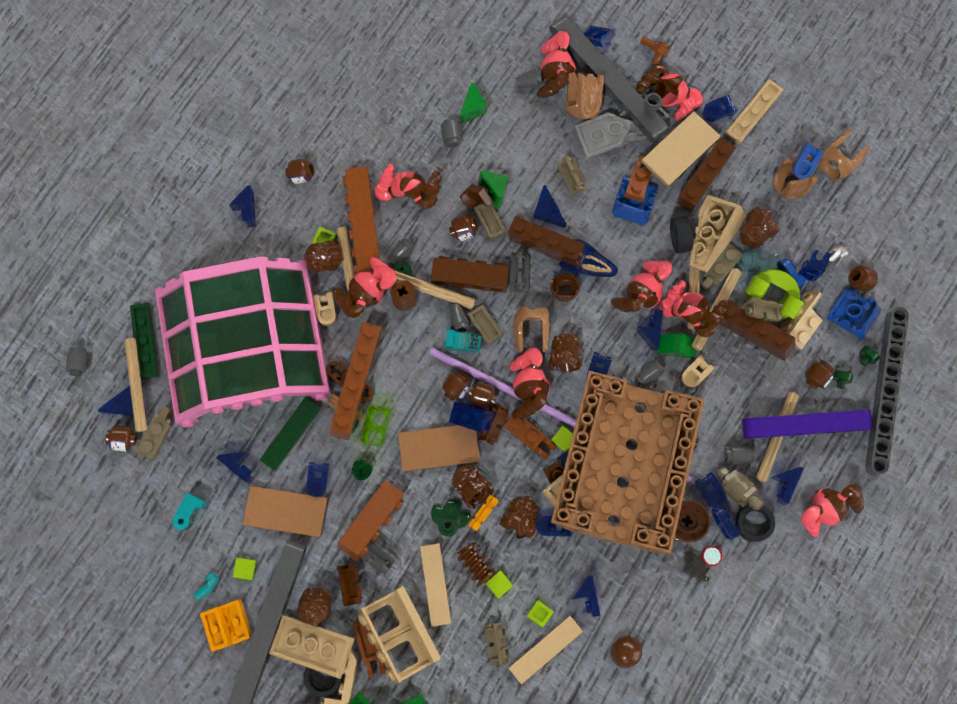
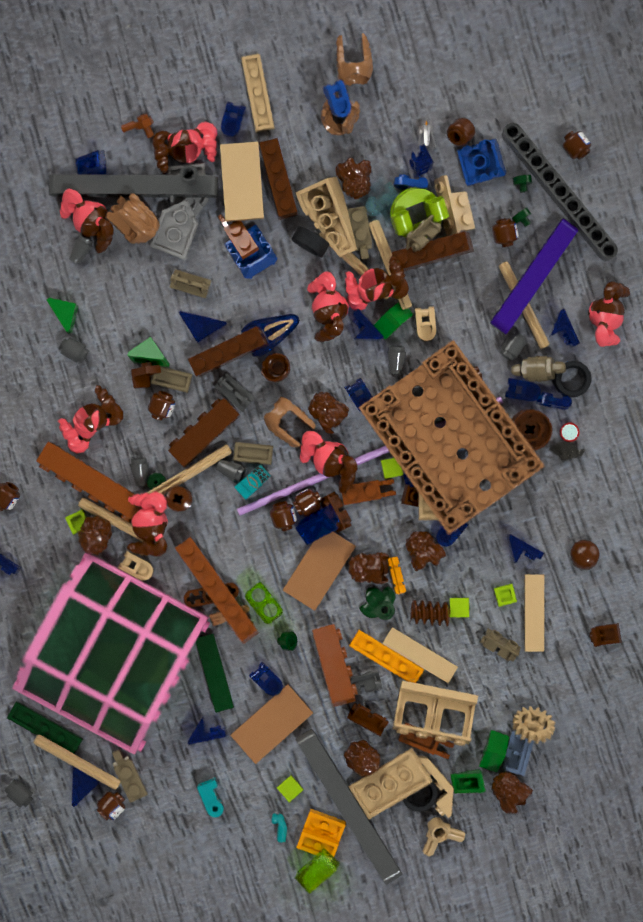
camera: 50 degrees left, 10 degrees up
none -> clear neon green piece [295,848,340,894]
none -> light orange tile [349,629,424,683]
none -> reddish brown head [562,131,591,160]

